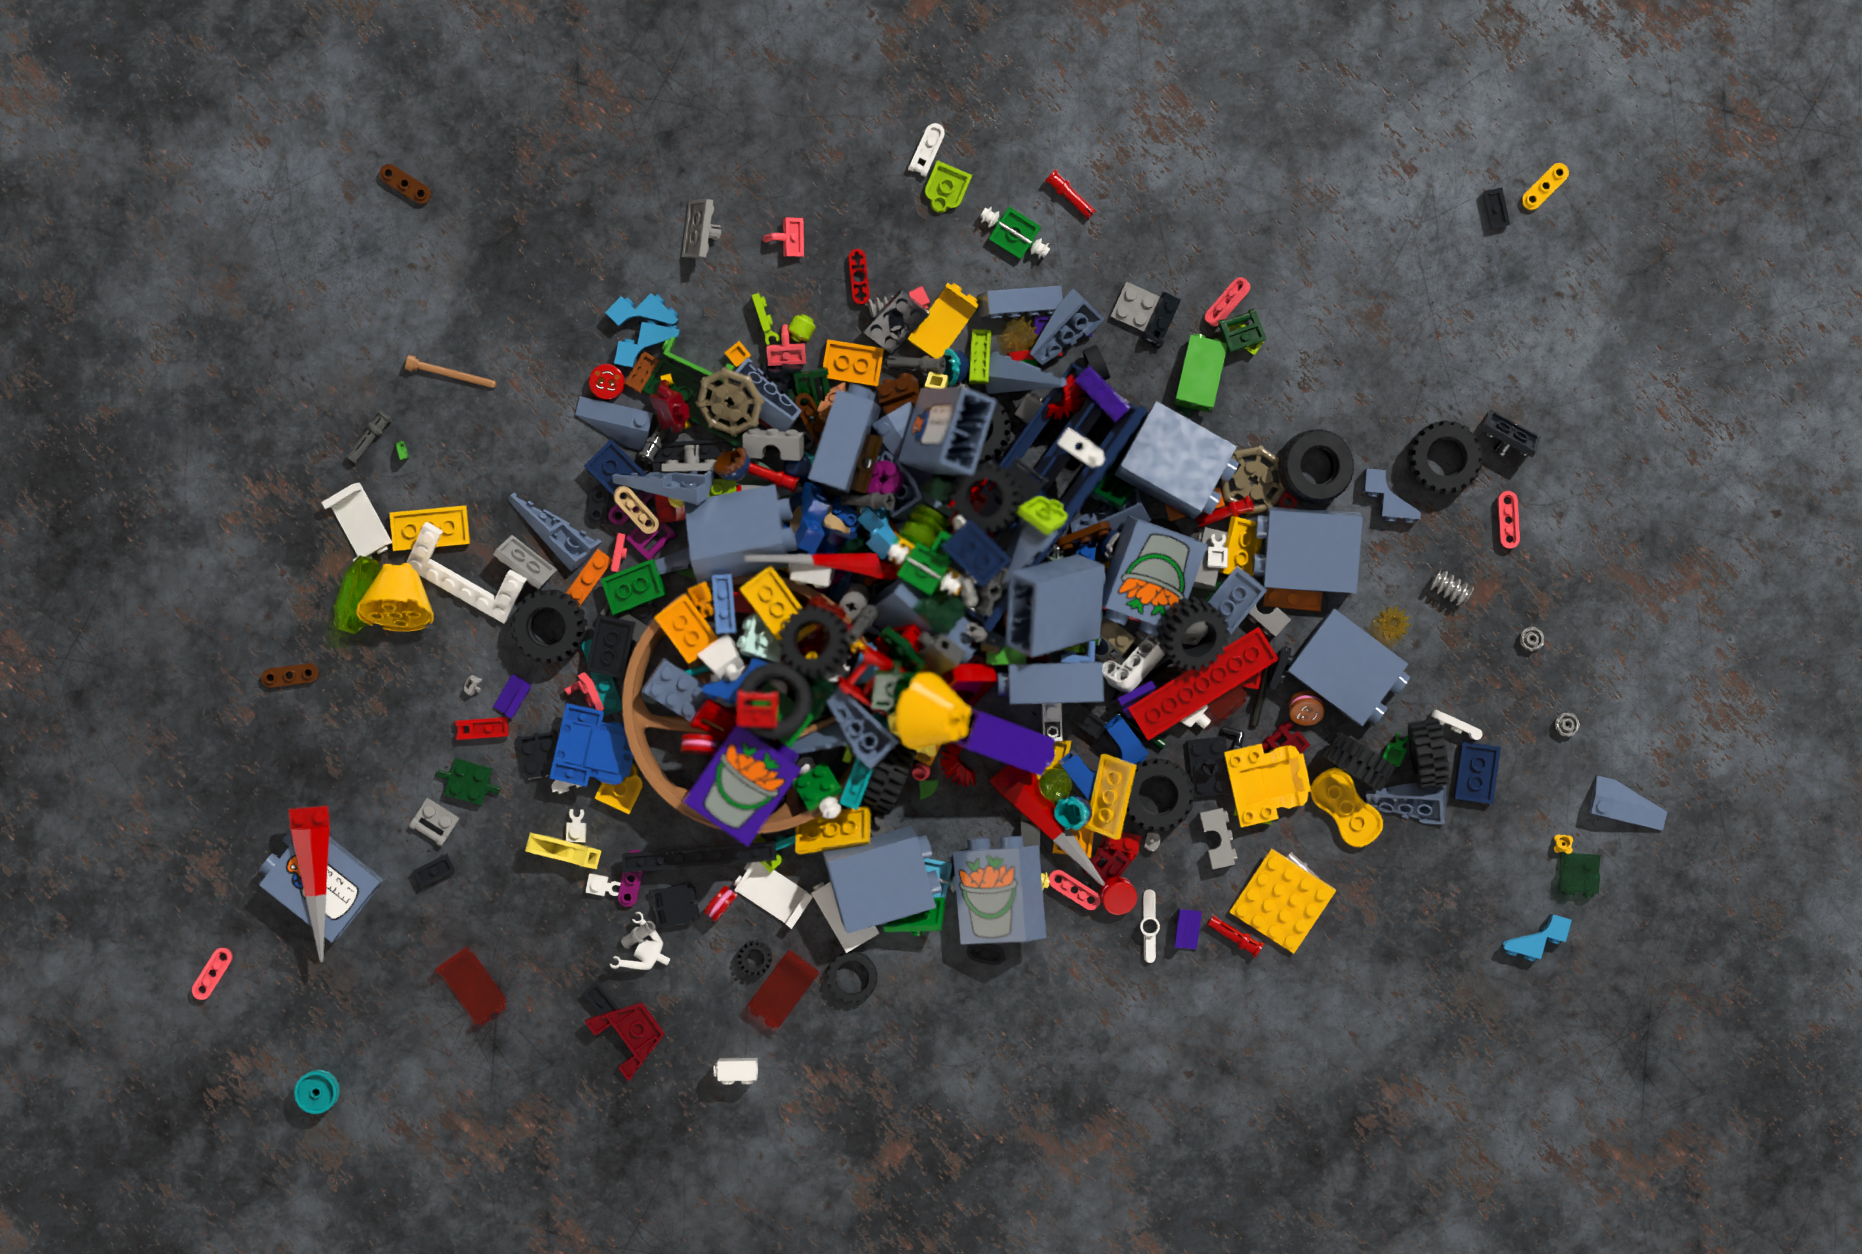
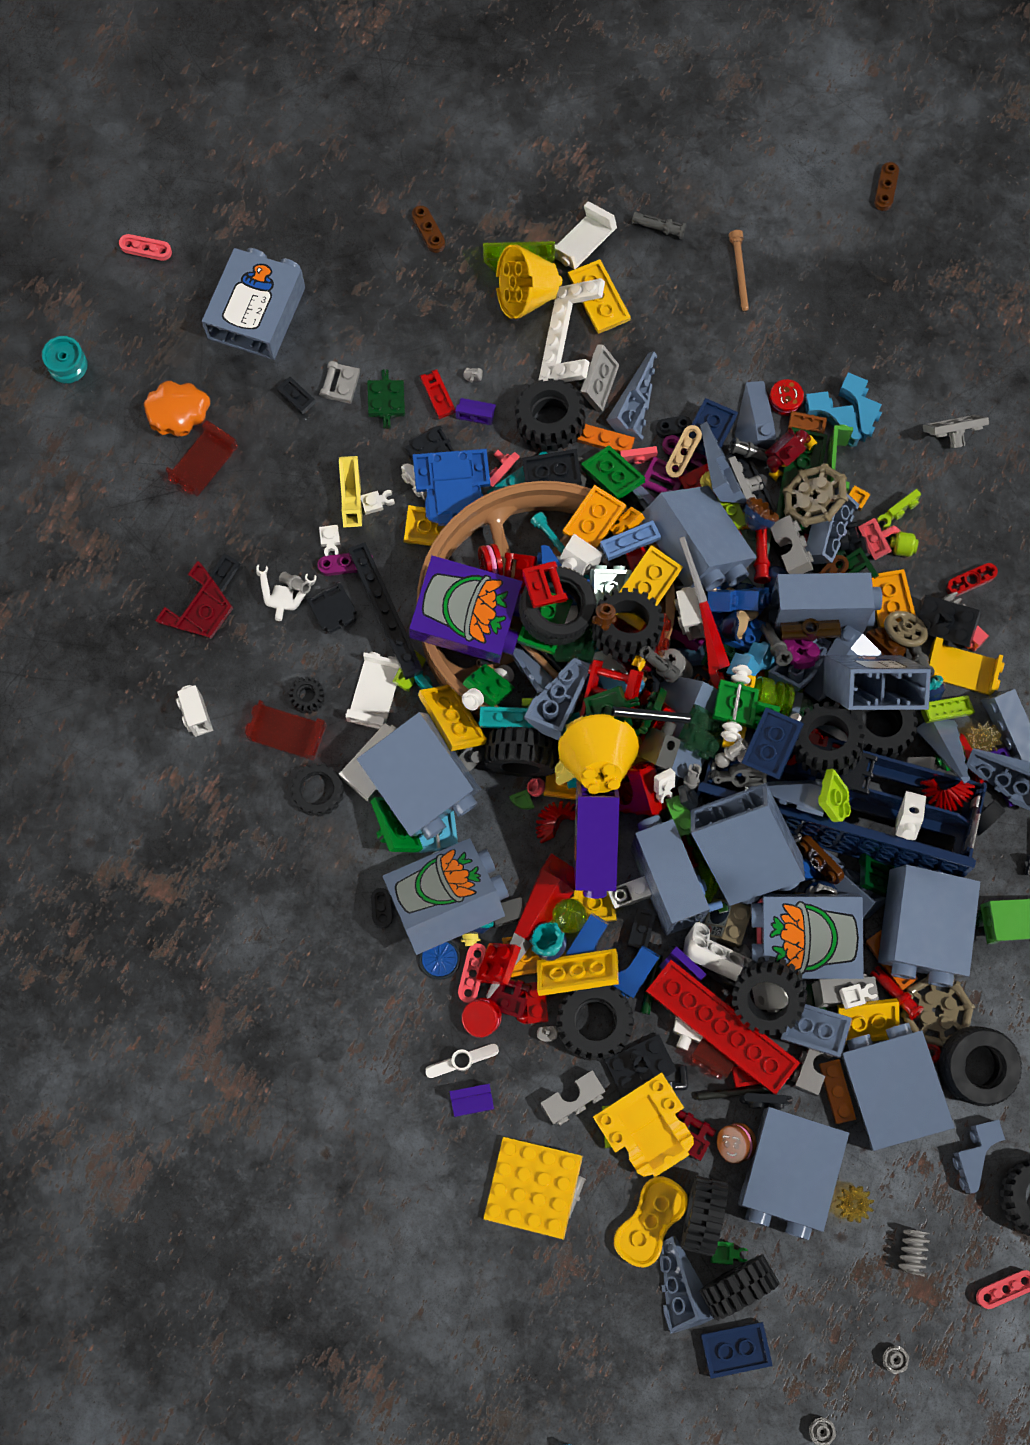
camera: 75 degrees right, 15 degrees down
red plate [289,805,330,963] -> none
bright green tile [396,441,409,461] -> none
sand blue plate [642,658,707,721] -> none
red head [704,885,738,922] -> none
coral plate [763,217,804,257] -> none
dark purple plate [1075,366,1130,422] -> none
red pin [1207,915,1264,958] -> none
white plate [1431,709,1482,740] -> none
none -> orange piece [144,381,210,437]
none -> blue wheel [419,941,461,980]
none -> red plate [476,943,521,985]
none -> reddish brown brick [592,603,616,631]
none -> black piece [611,706,691,724]
none -> white plate [654,768,675,804]
none -> dark tan plate [884,611,928,647]

